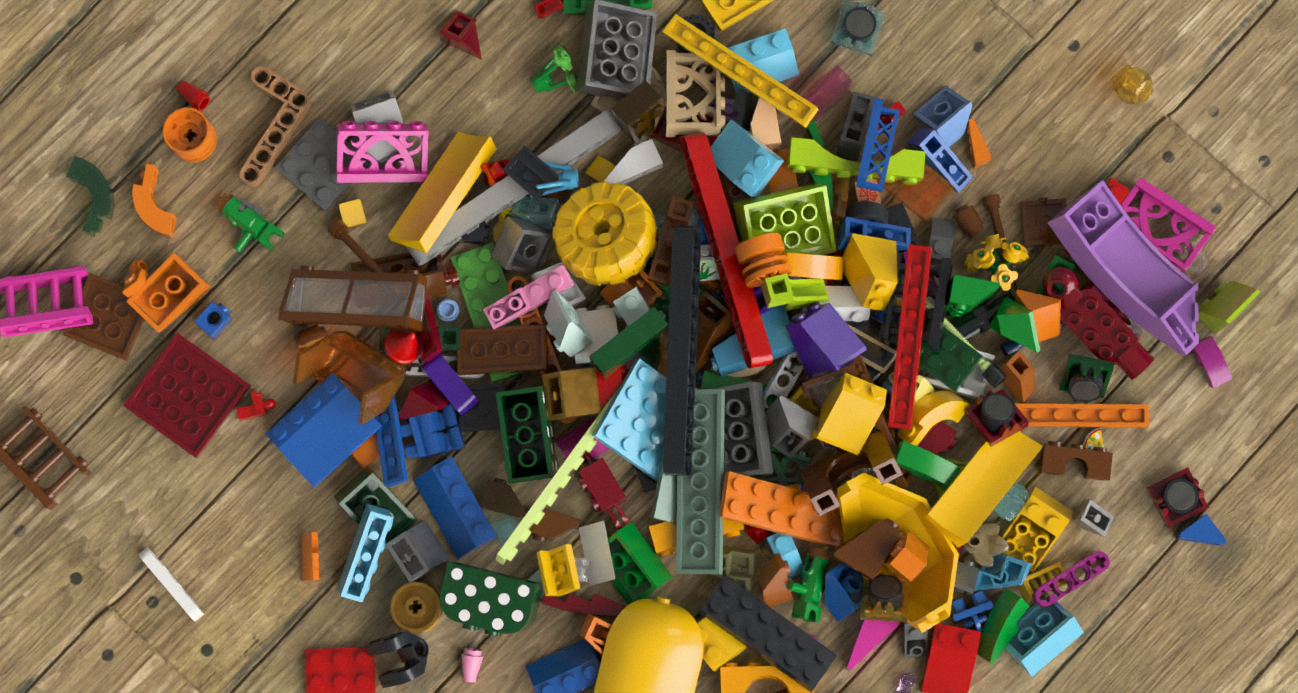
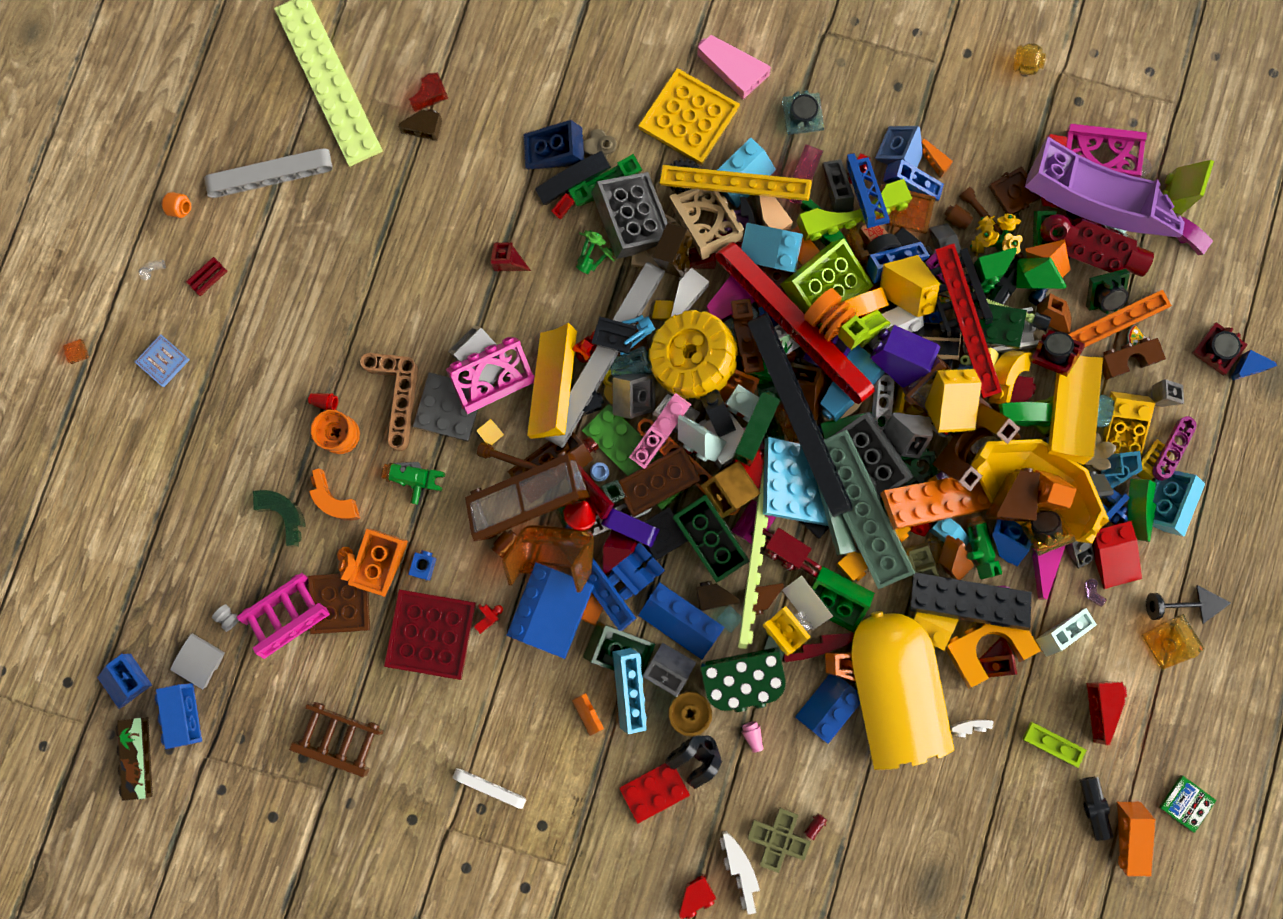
camera: 20 degrees left, 0 degrees up
none -> black slope [700,390,736,437]
none -> dark pink slope [706,276,756,322]

